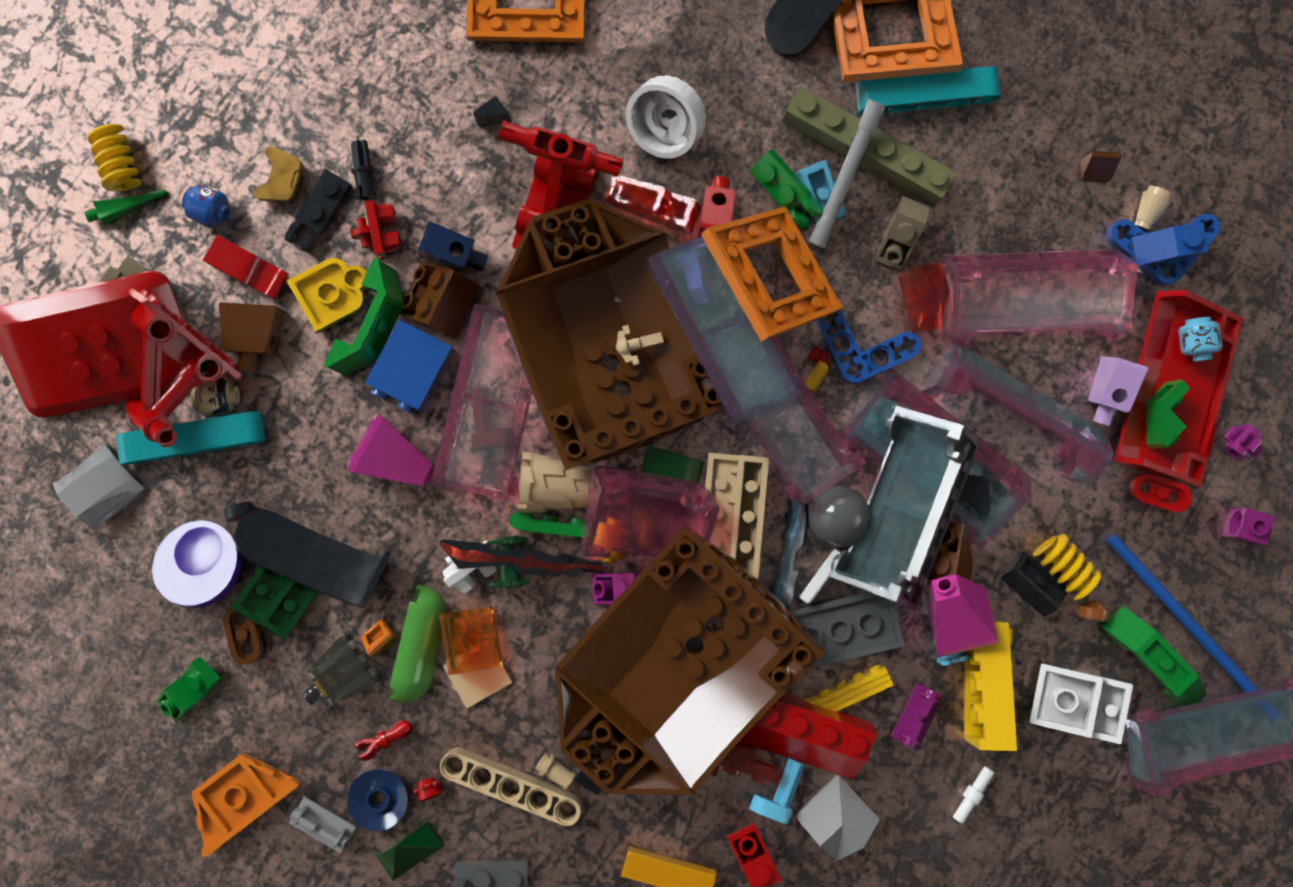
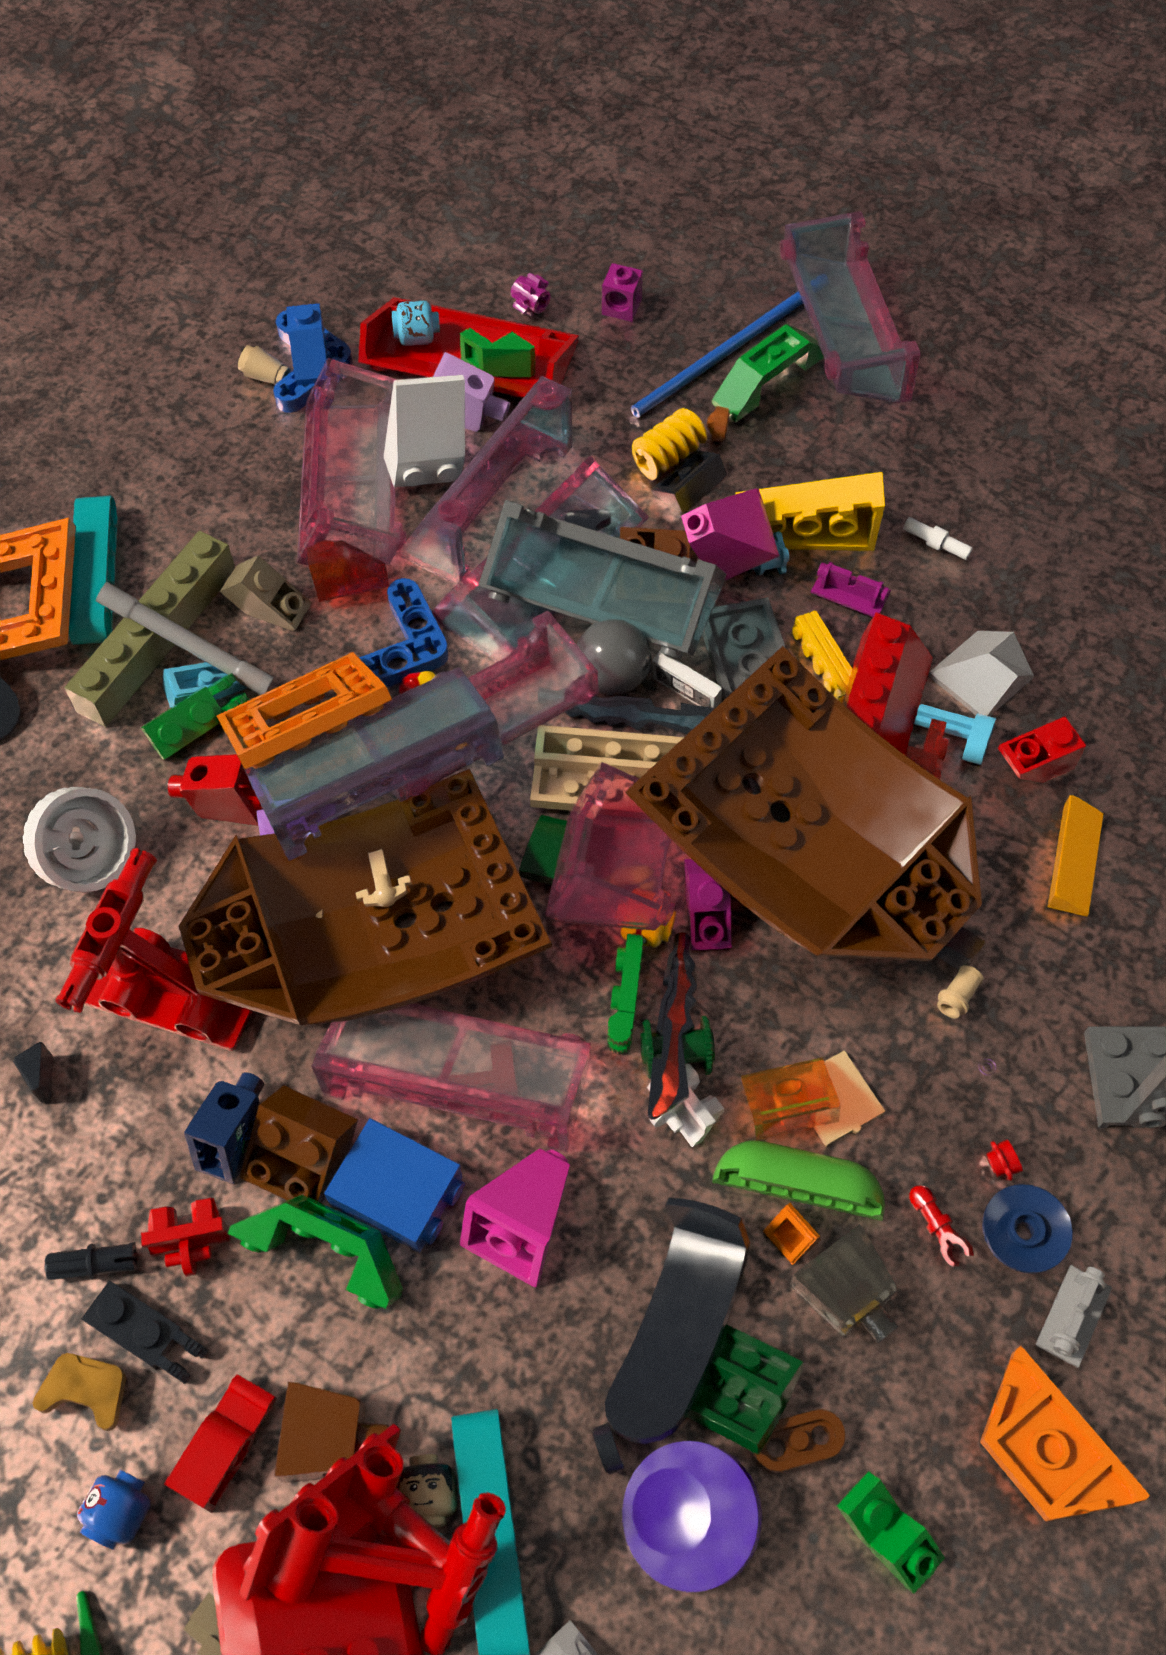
camera: 85 degrees left, 25 degrees down
yellow plate [286,258,368,334] -> none
dark green slope [376,820,444,881] -> none
tan beam [440,747,582,826] -> none
tan cone [517,452,635,513] -> none
clear red slope [604,175,702,234] -> none
white slope [1029,663,1133,744] -> none
reddish brown slope [1081,151,1121,182] -> none
red plate [1129,473,1192,512] -> none
none -> white slope [384,375,465,488]

